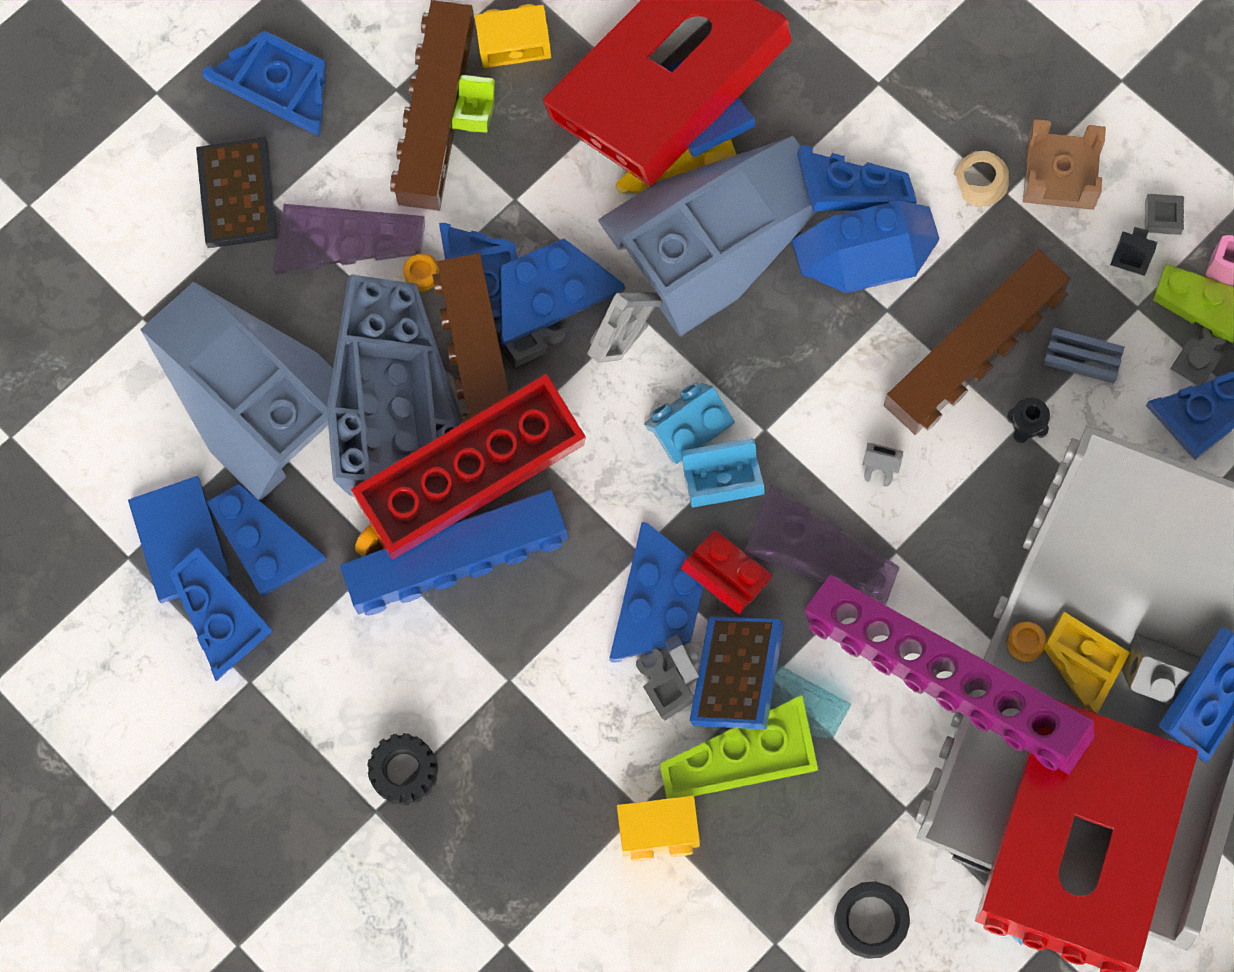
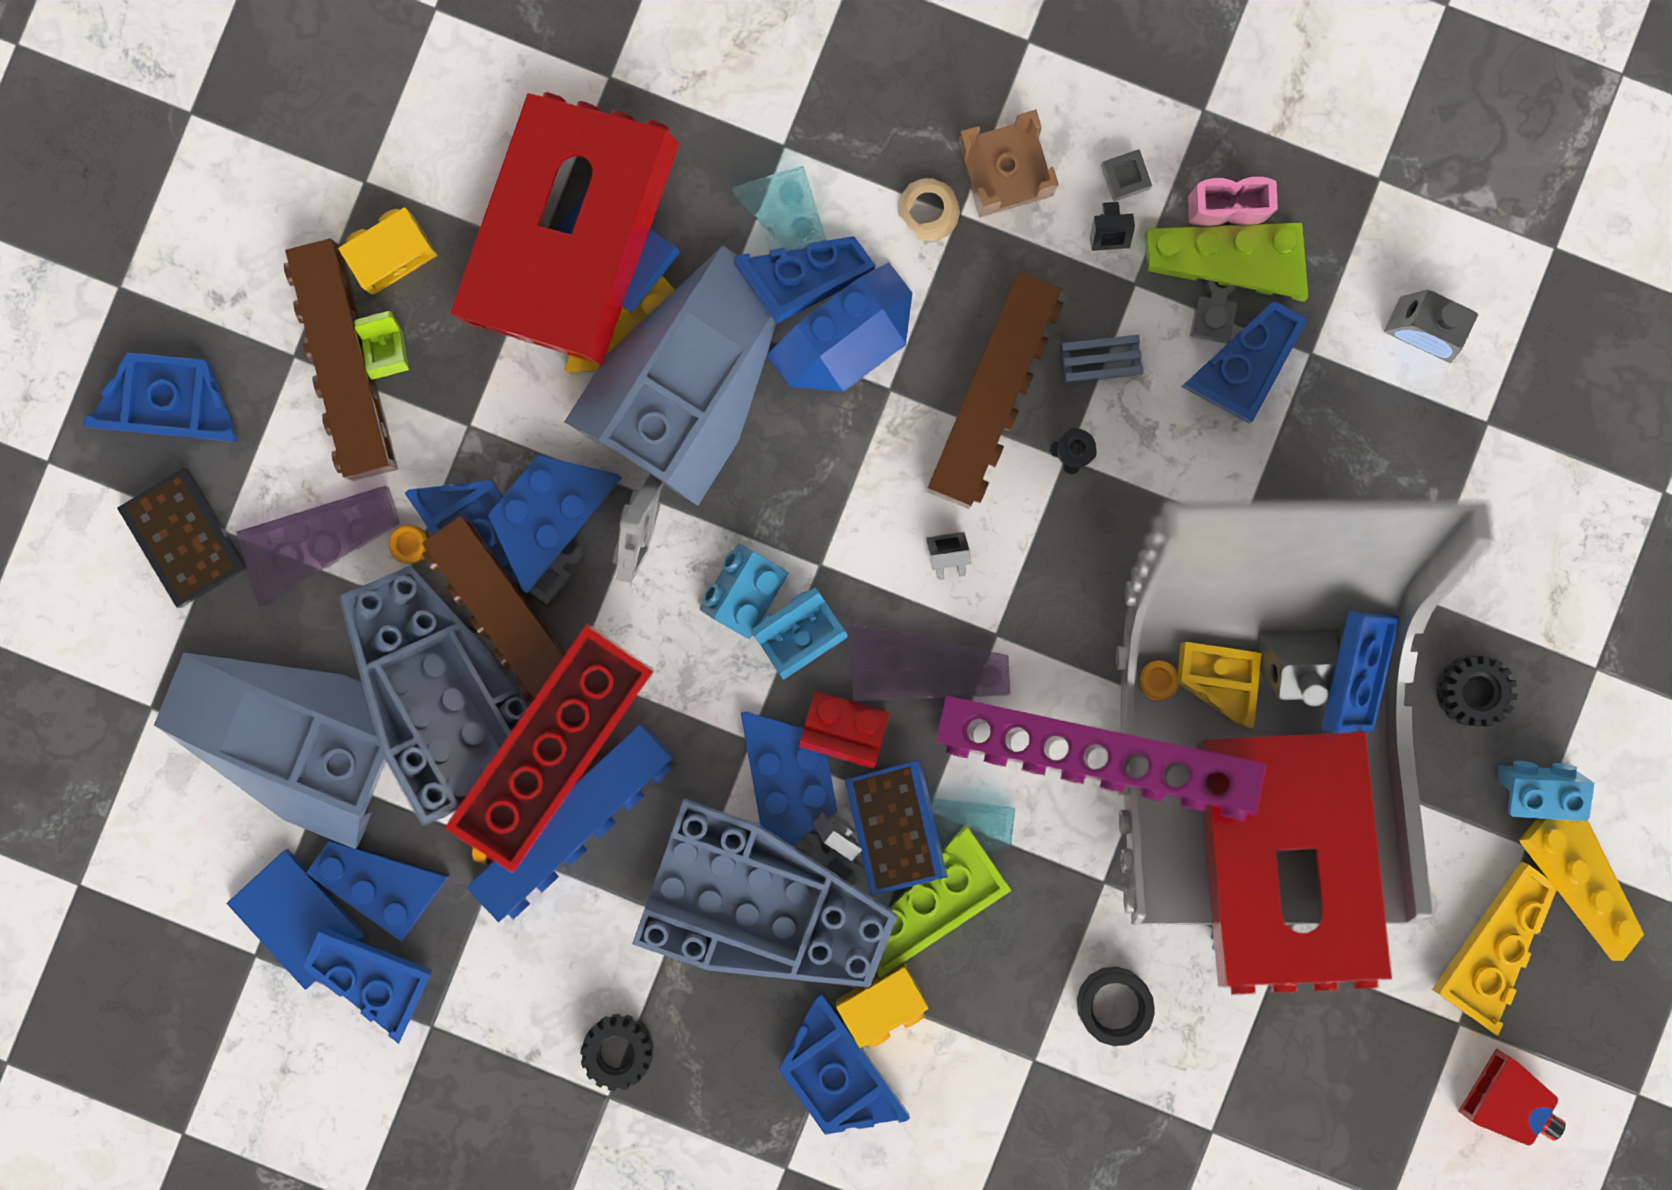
camera: 25 degrees left, 15 degrees up
none -> sand blue wedge [632,798,897,987]
none -> clear light blue wing [732,165,826,251]
none -> blue wing [779,991,910,1135]

